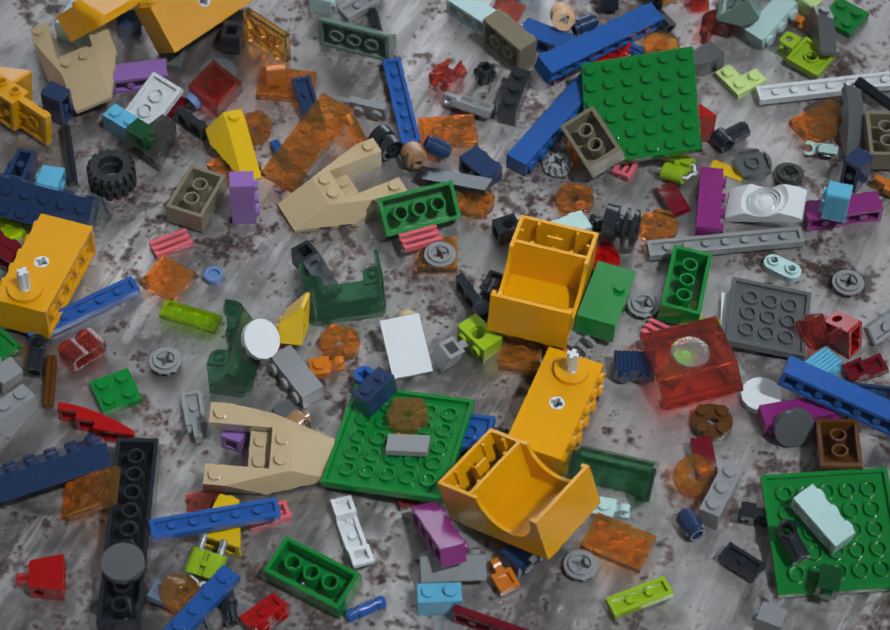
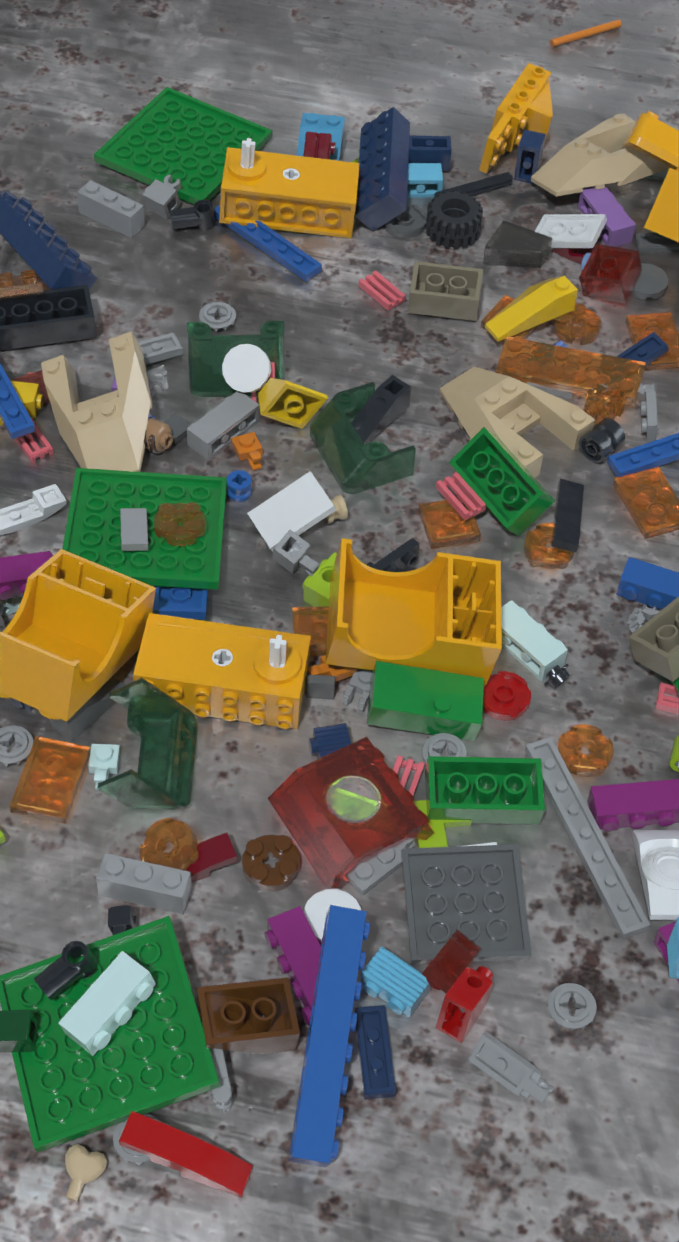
camera: 75 degrees right, 0 degrees up
reddish brown axle [42,355,57,409] -> none
red slope [57,402,136,443] -> none
clear red brick [58,327,107,372] -> none
green plate [89,368,143,416] -> none
medium azure brick [102,104,138,147] -> none
dark green brick [125,118,157,152] -> none
clear orange plate [140,255,196,303] -> none
clear neon green tile [159,299,223,334] -> none
black plate [175,106,207,141] -> none
medium blue tile [204,266,224,286] -> none
medium lavender brick [229,171,260,224] -> none
orange brick [266,63,286,86] -> none
clear orange plate [320,324,360,363] -> none
dark blue brick [352,367,397,418] -> none
medium nougat head [400,141,427,170] -> none
dark blue brick [423,135,452,160] -> none
light grey gear [424,242,456,269] -> none
dark blue brick [459,145,502,186] -> none
black brick [492,213,519,246] -> none
clear orange plate [555,182,594,216] -> none
black wheel [600,203,642,250] -> none
dark red slope [654,182,690,217] -> none
dark blue brick [676,508,705,541] -> none
black plate [717,542,766,583] -> none
light aqua plate [763,254,801,283] -> none
dark grey tile [773,407,815,447] -> none
dark red slope [842,353,889,382] -> none

